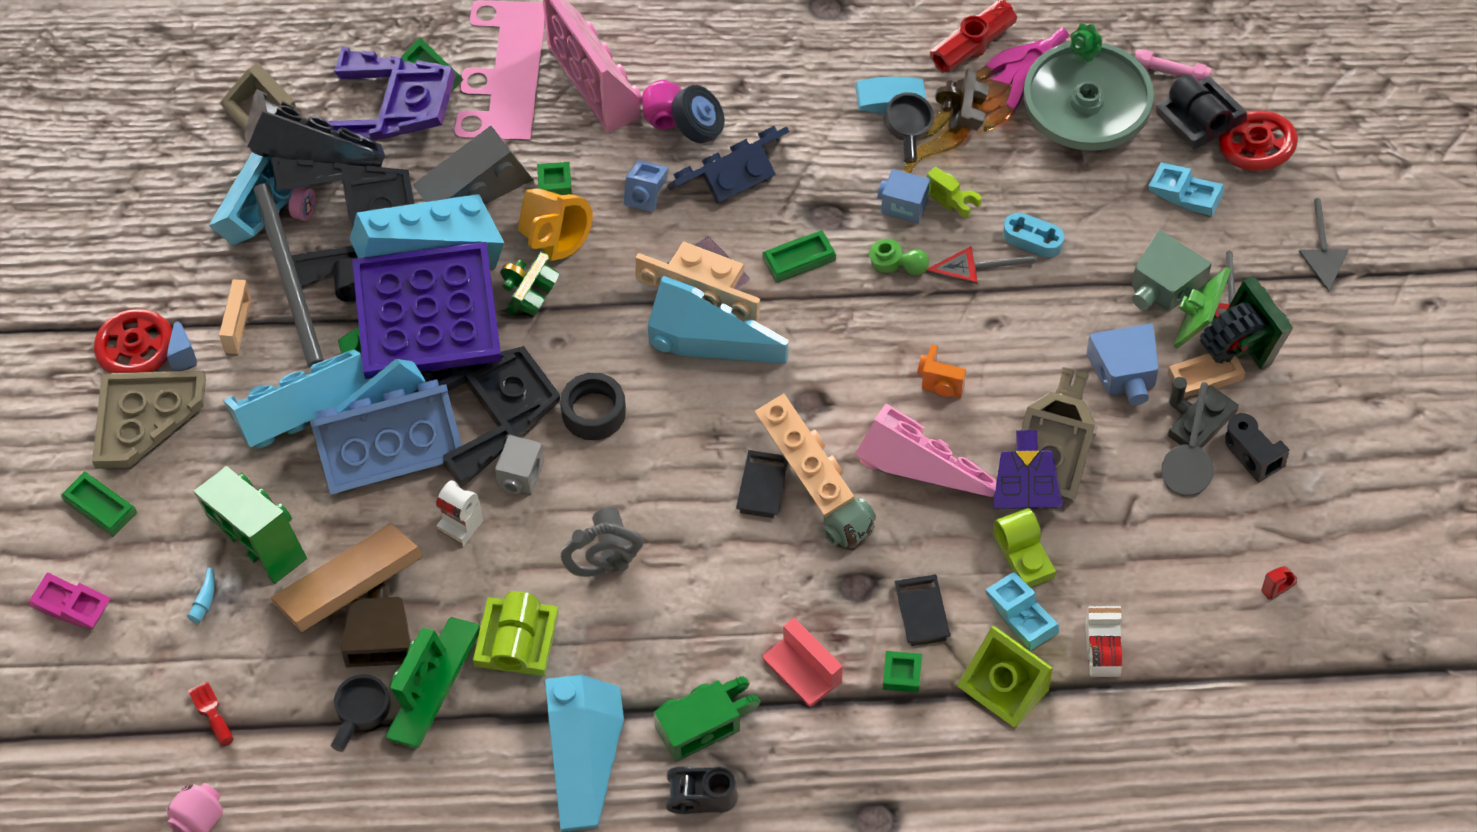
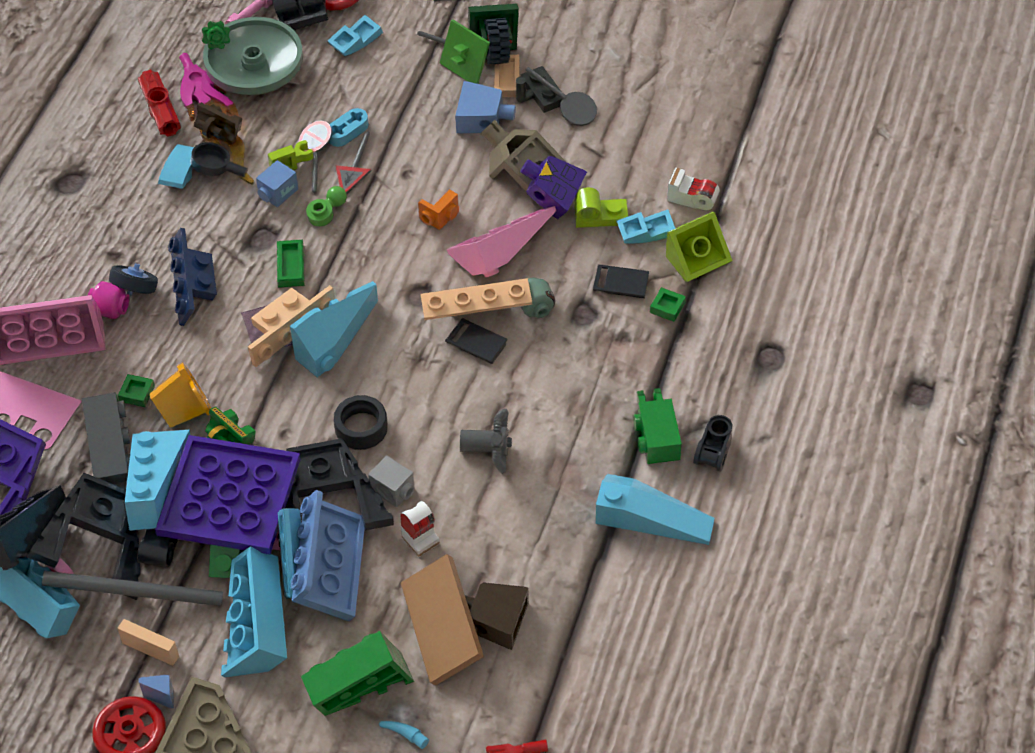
camera: 70 degrees left, 5 degrees down
black piece [331,674,391,752] -> none
green bracket [386,617,480,749] -> none
lime plate [473,591,559,676] -> none
medium blue bracket [623,160,669,212] -> none
coral panel [763,618,843,707] -> none
sand green torso [1132,230,1212,310] -> none
black leg [1225,413,1290,483] -> none
red tile [1261,566,1297,600] -> none
none -> piece [299,121,333,193]

